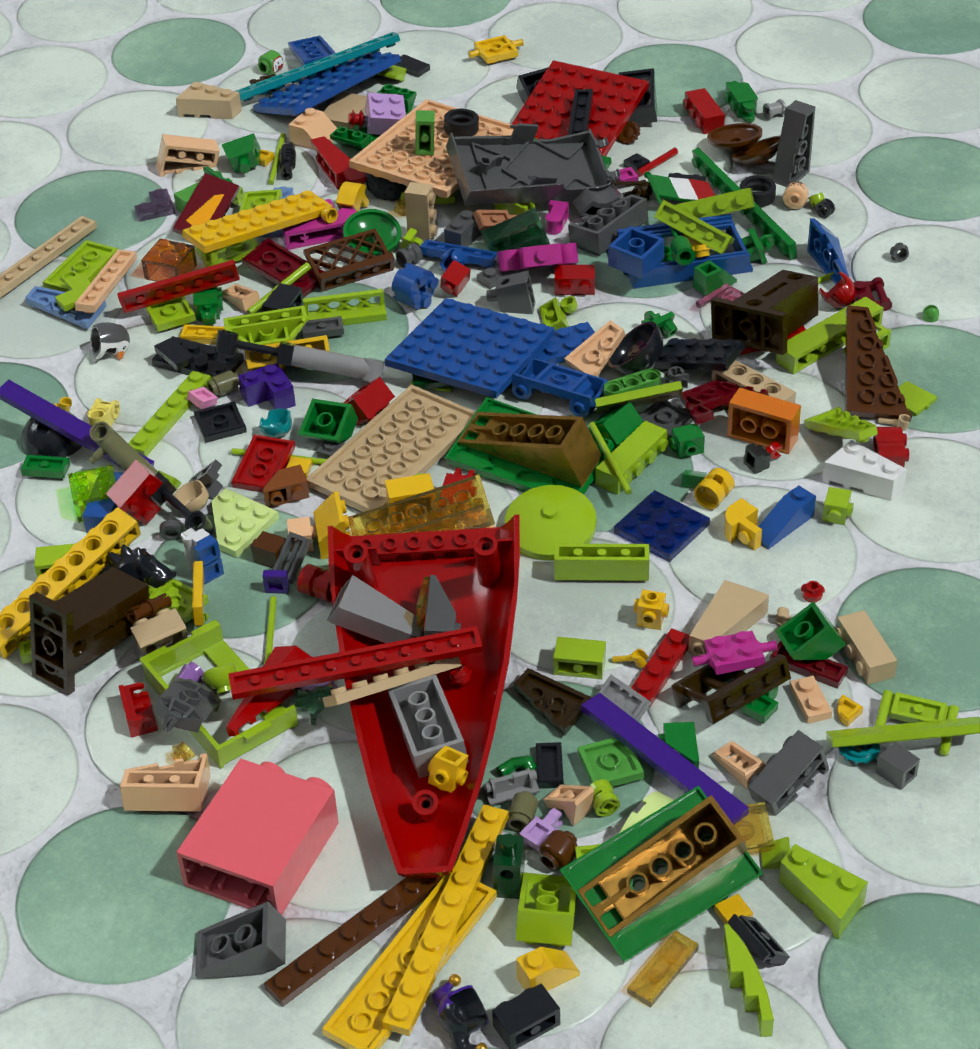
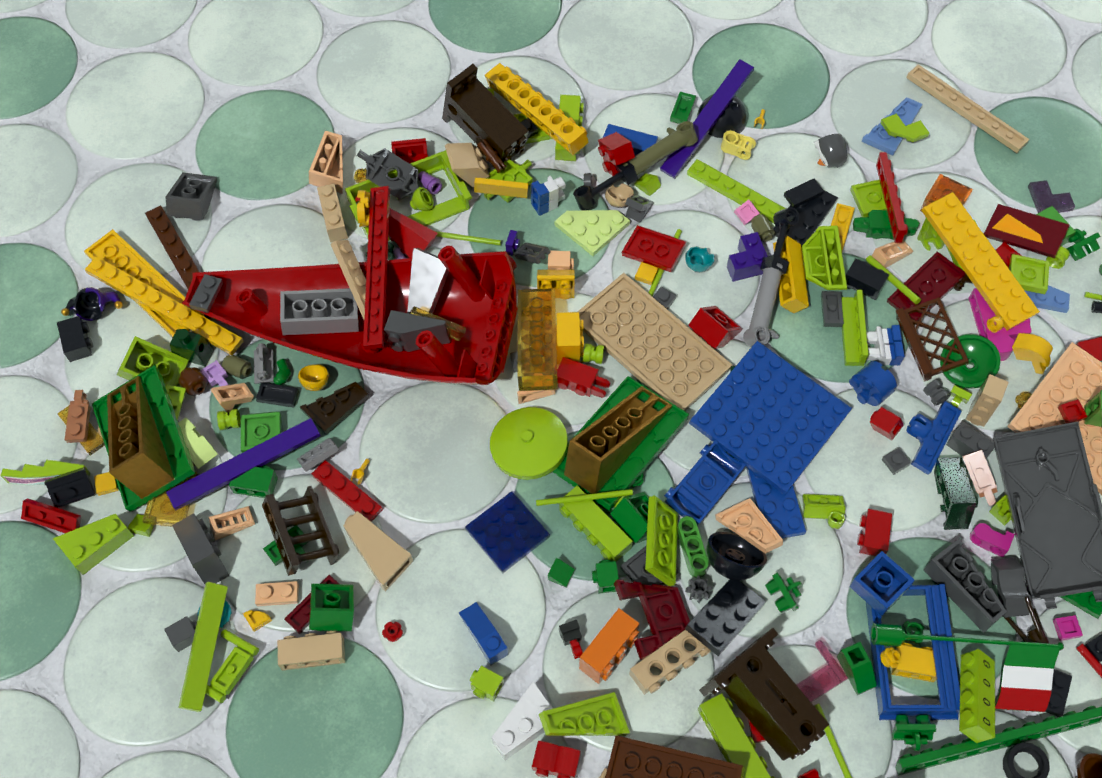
camera: 100 degrees right, 20 degrees up
lime plate [42,240,118,292] -> none
clear neon green bracket [68,465,116,522] -> none
light nougat plate [75,249,137,313] -> none
black head [102,544,177,582] -> none
coral brick [176,758,339,915] -> none
black tile [194,401,247,443] -> none
reddish brown brick [251,531,289,568] -> none
dark orange slope [263,465,310,508] -> none
green slope [298,398,358,443] -> none
yellow brick [428,745,469,793] -> none
dark grey torso [486,271,536,314] -> none
dark pink brick [497,243,579,272] -> none
yellow slope [516,947,580,991] -> none
lime brick [553,637,606,680] -> none
lime brick [554,543,650,581] -> none
yellow brick [633,589,670,630] -> none
lime fence [654,200,735,254] -> none
dark pink plate [692,631,777,675] -> none
yellow wheel [694,468,735,510] -> none
yellow brick [724,498,762,550] -> none
tan hand [776,607,792,626] -> none
none -> red plate [21,498,81,533]
none -> nougat hinge [65,390,91,443]
none -> dark grey plate [189,274,223,313]
none -> yellow piece [298,364,329,391]
none -> tan brick [317,184,348,242]
none -> yellow plate [357,190,370,227]
none -> hips [866,325,905,366]
none -> red plate [1058,399,1088,424]

